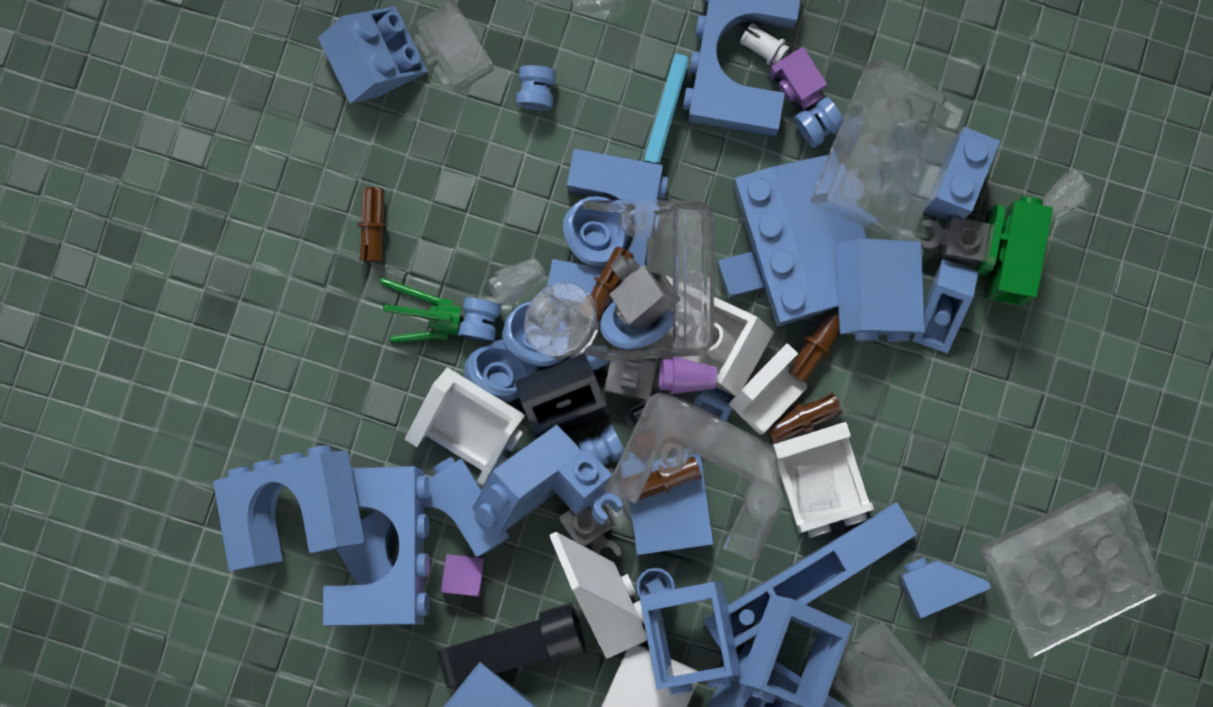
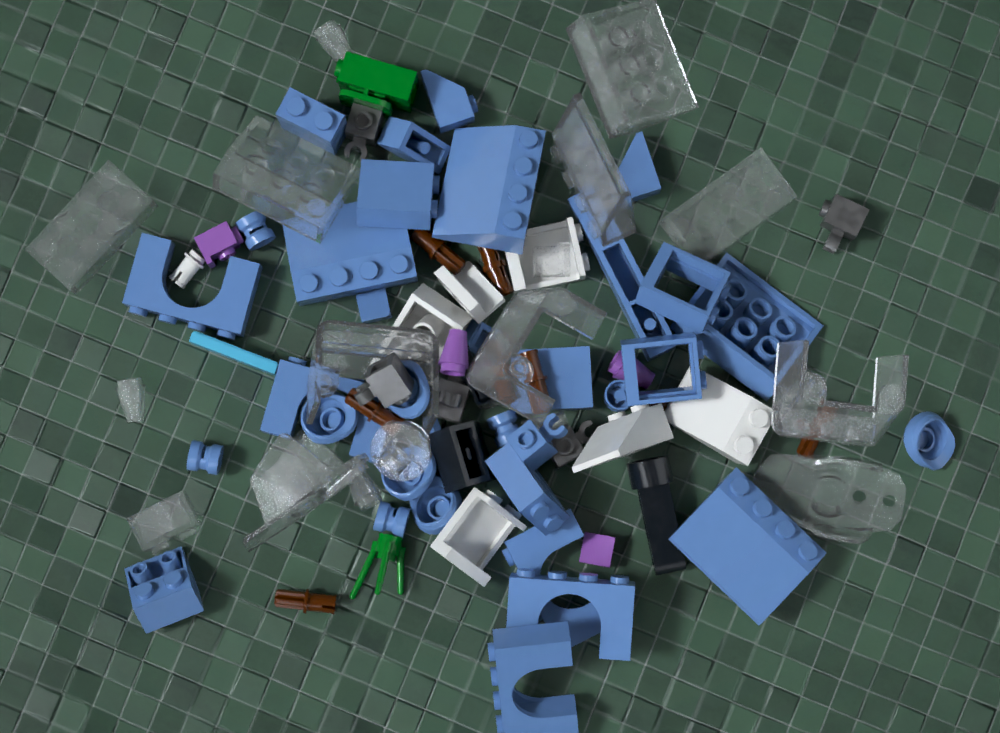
camera: 85 degrees left, 0 degrees up
none -> clear piece [243,429,370,552]
none -> medium blue slope [420,69,478,133]
none -> medium blue slope [432,125,546,255]
none -> clear slope [550,92,637,247]
none -> medium lavender cone [607,350,655,389]

